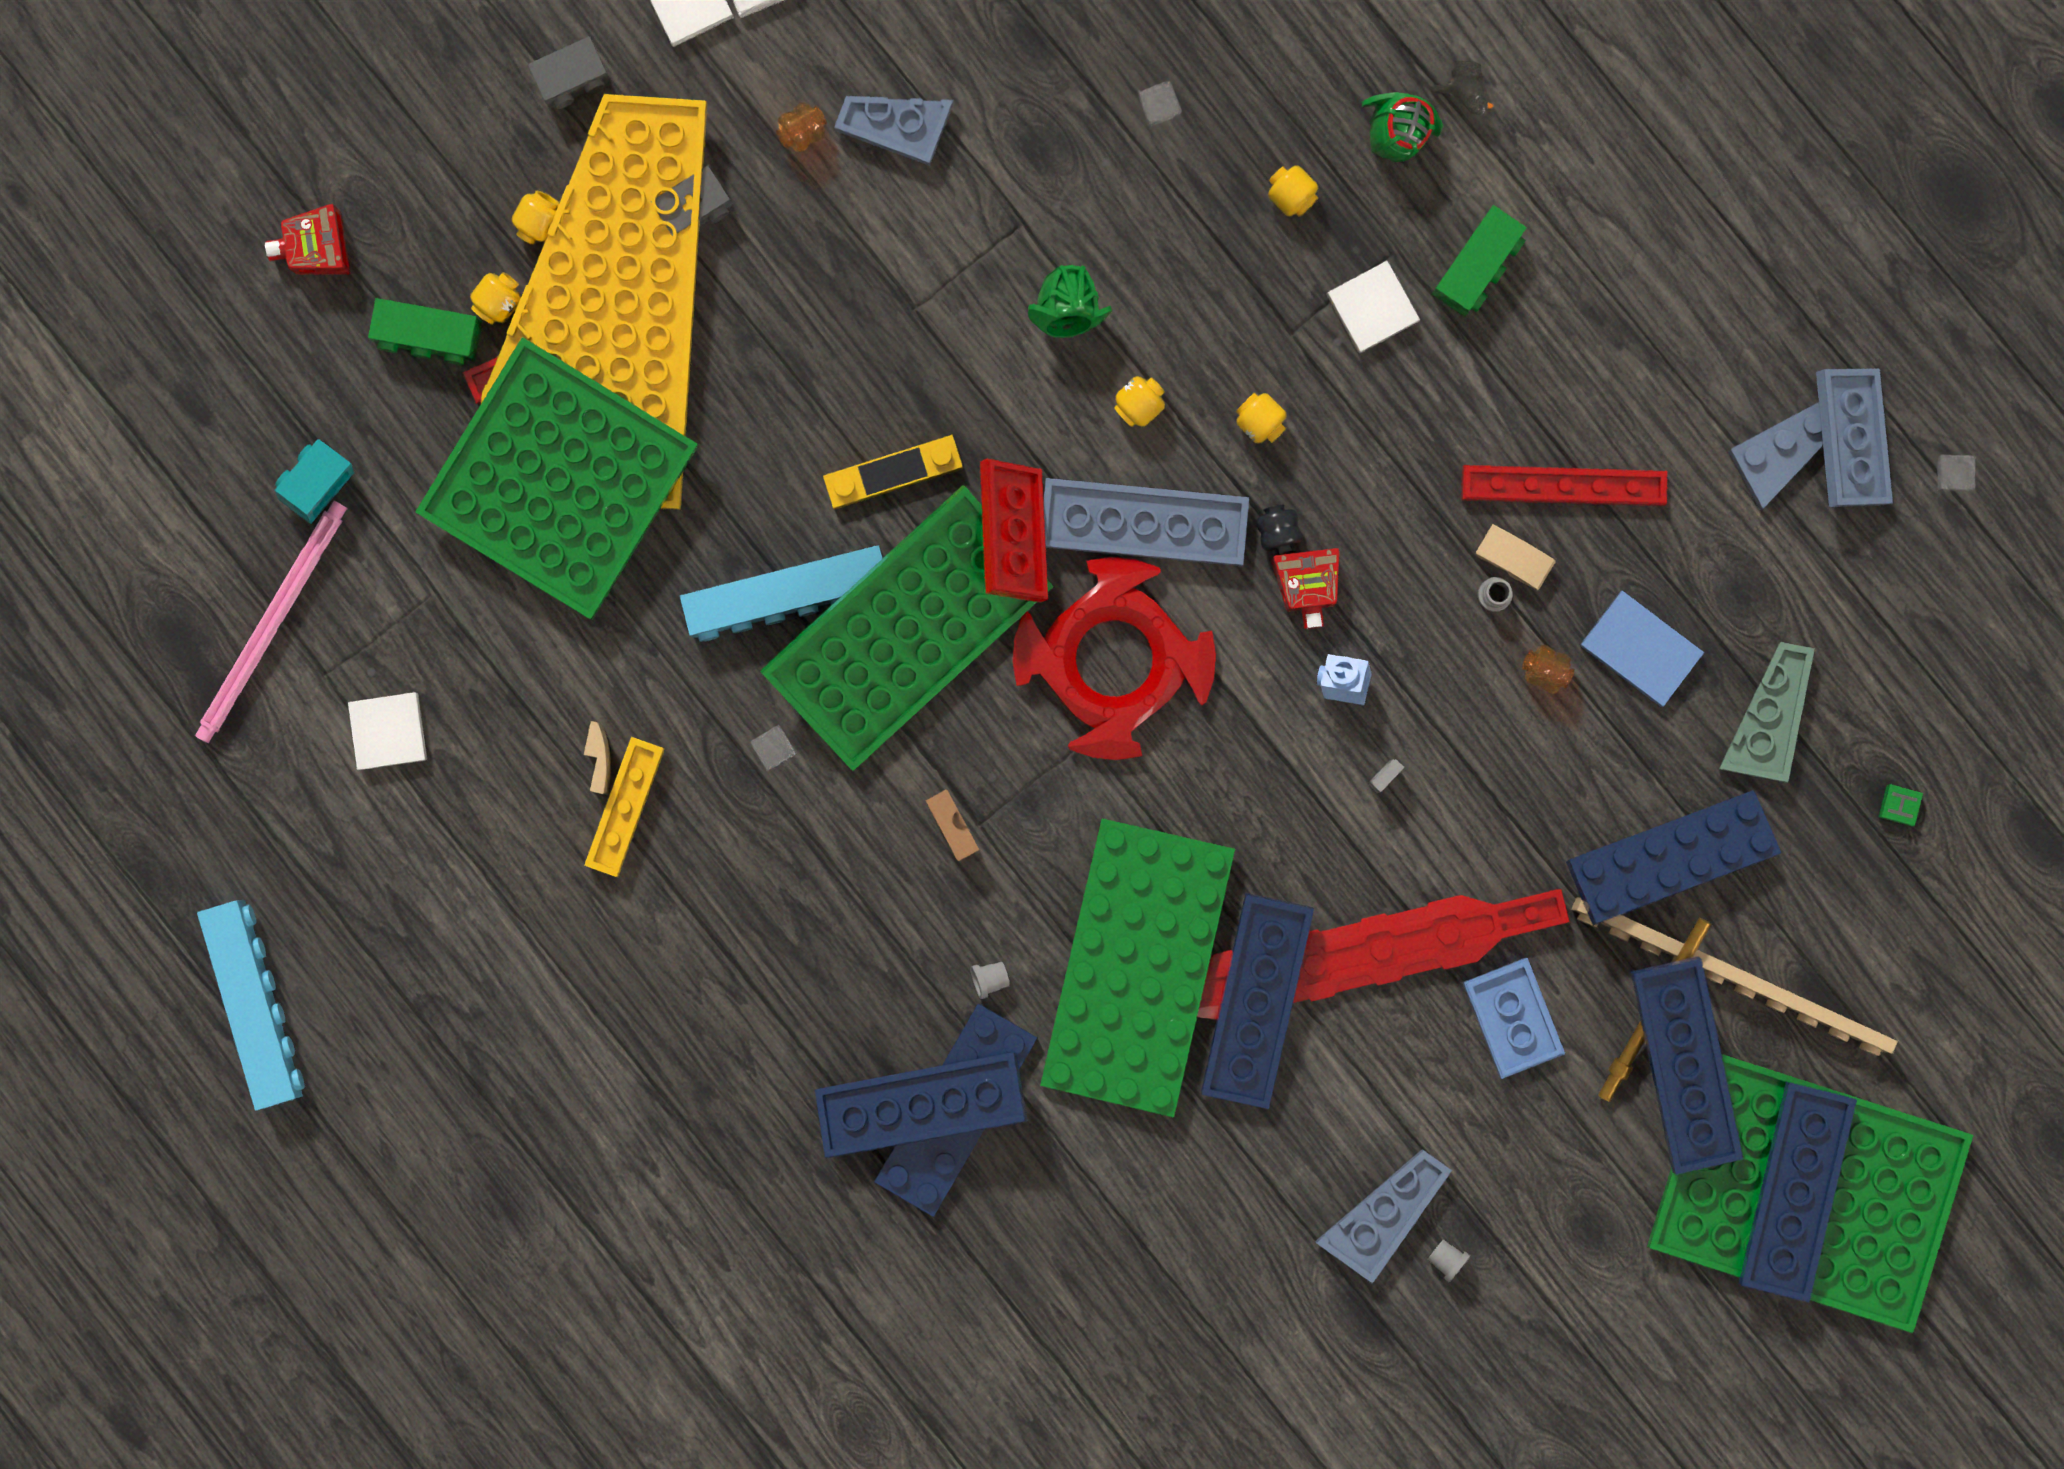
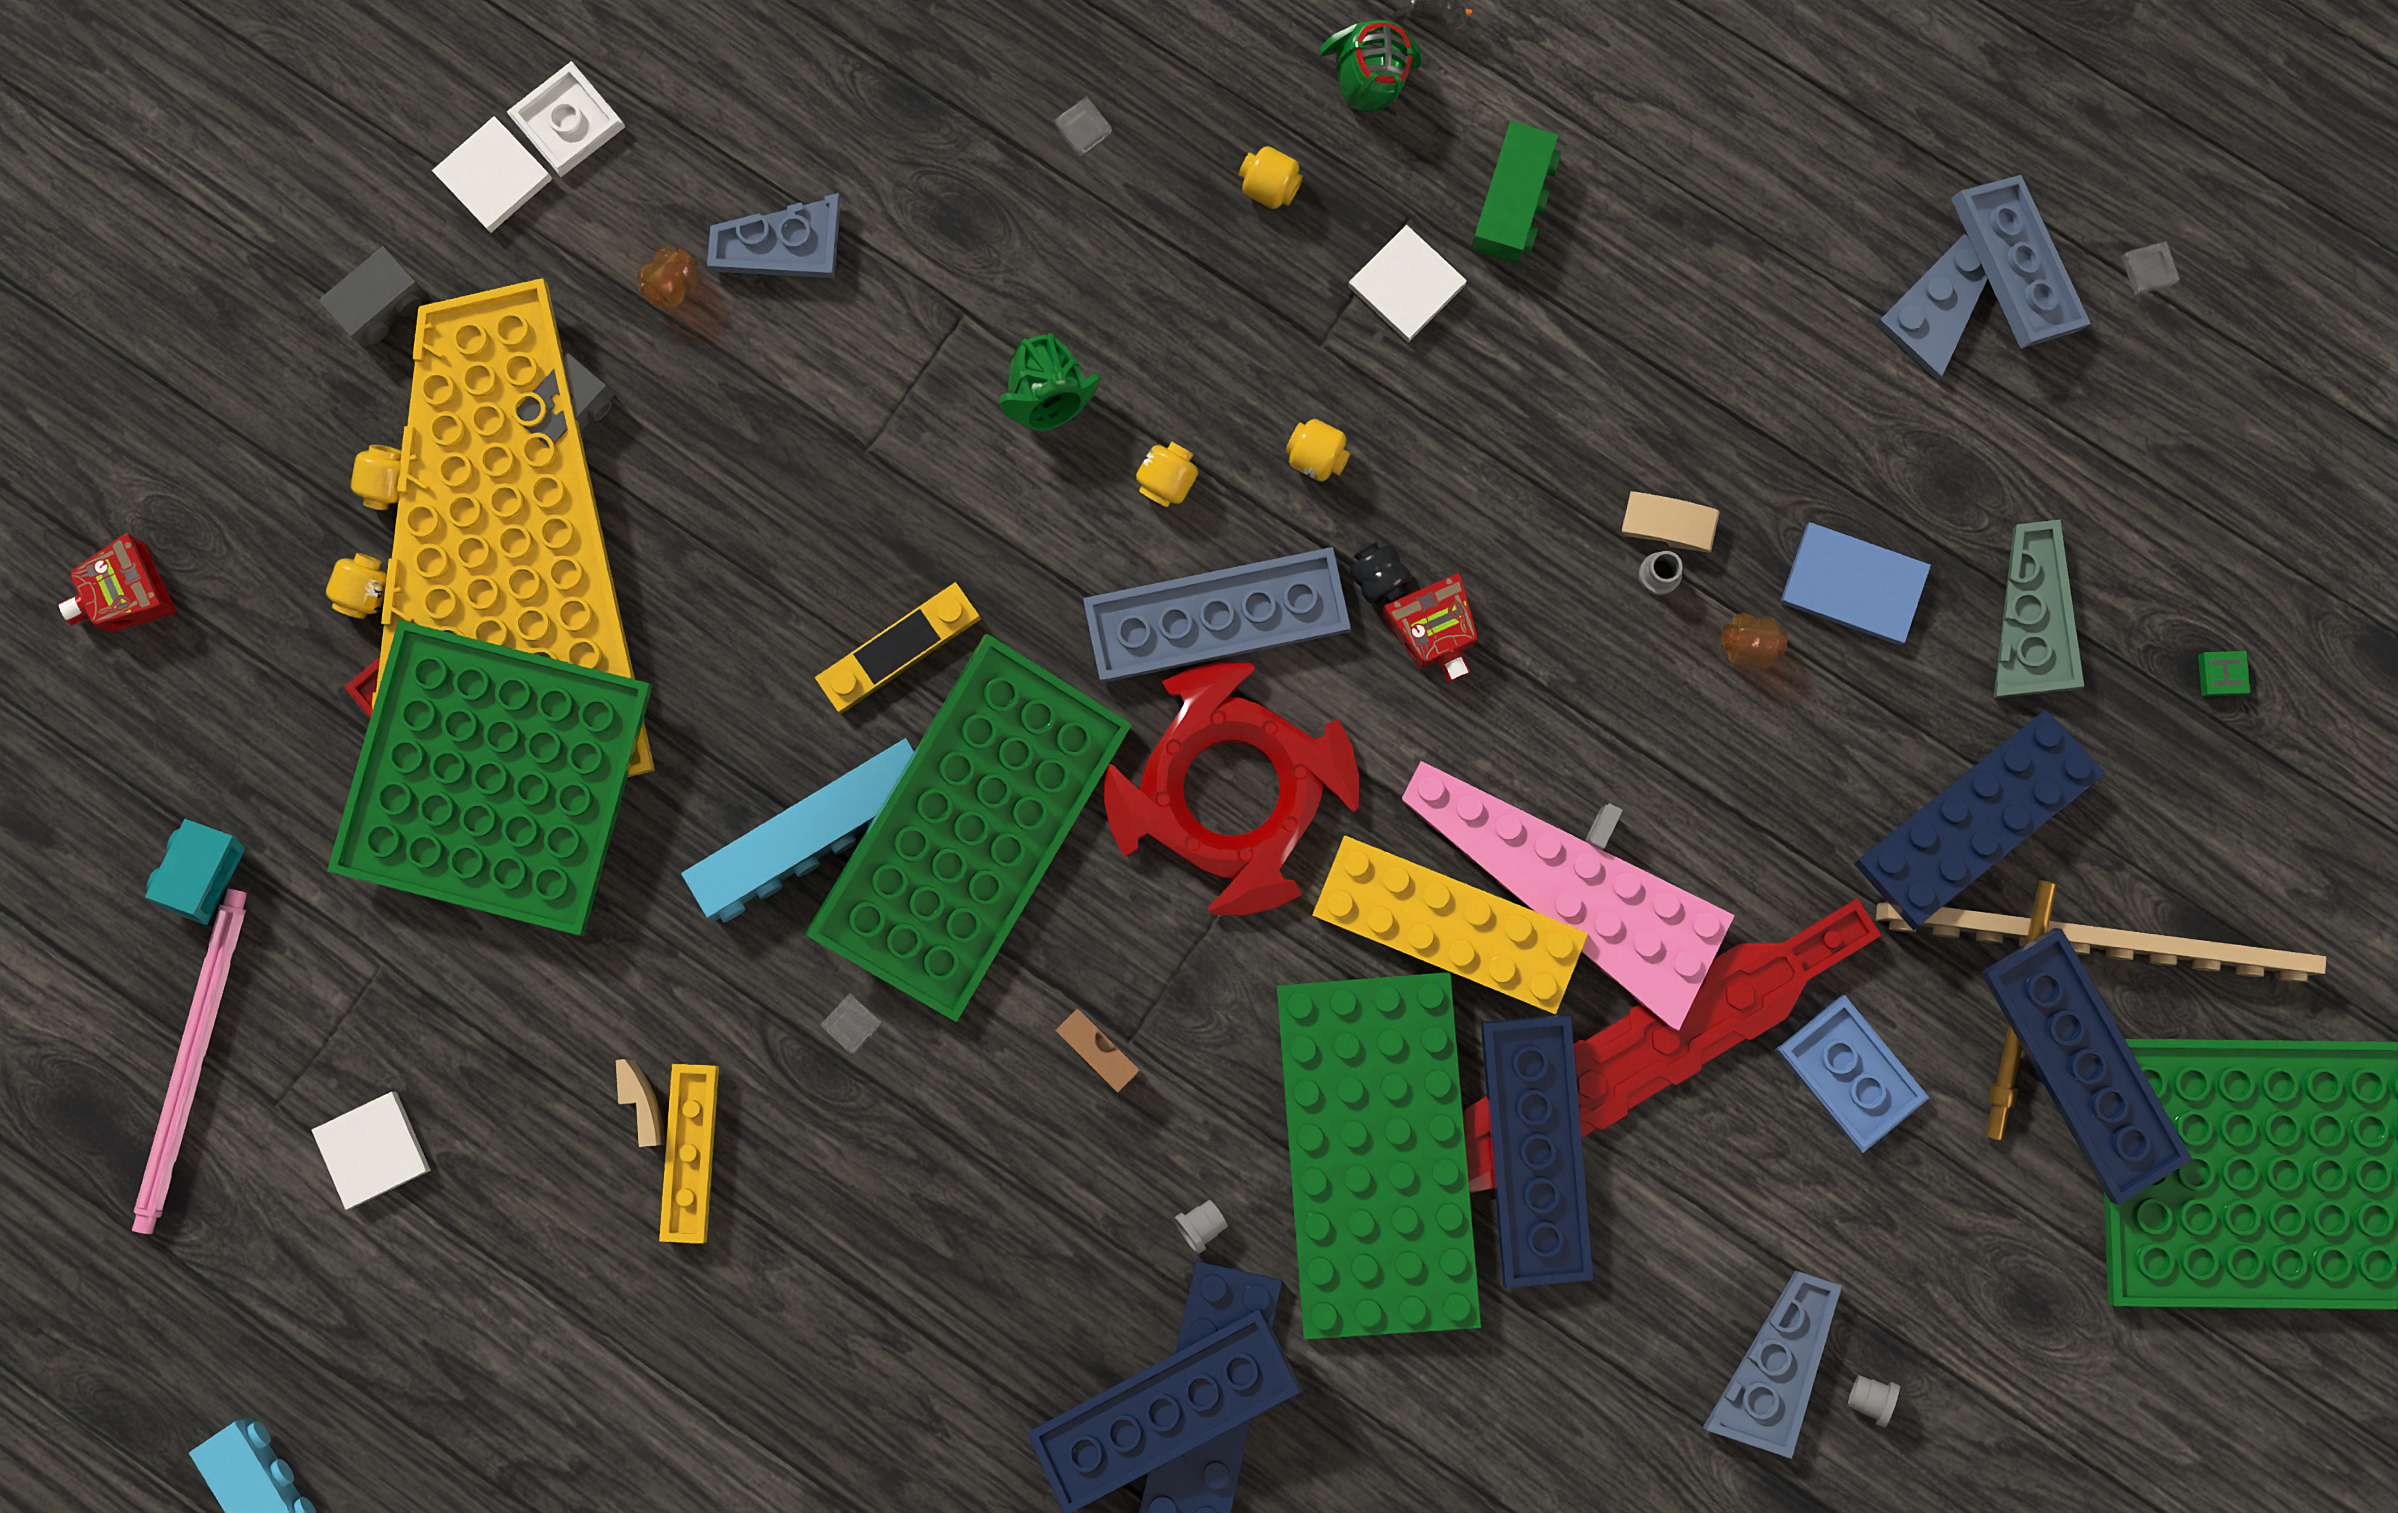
camera: 15 degrees left, 5 degrees down
green brick [368,298,482,365] -> none
red tile [980,458,1048,603] -> none
light blue brick [1317,654,1371,705] -> none
red tile [1461,465,1667,506] -> none
dark blue plate [1739,1082,1857,1302] -> none
none -> yellow plate [1312,835,1588,1014]
none -> bright pink wing [1401,761,1735,1031]

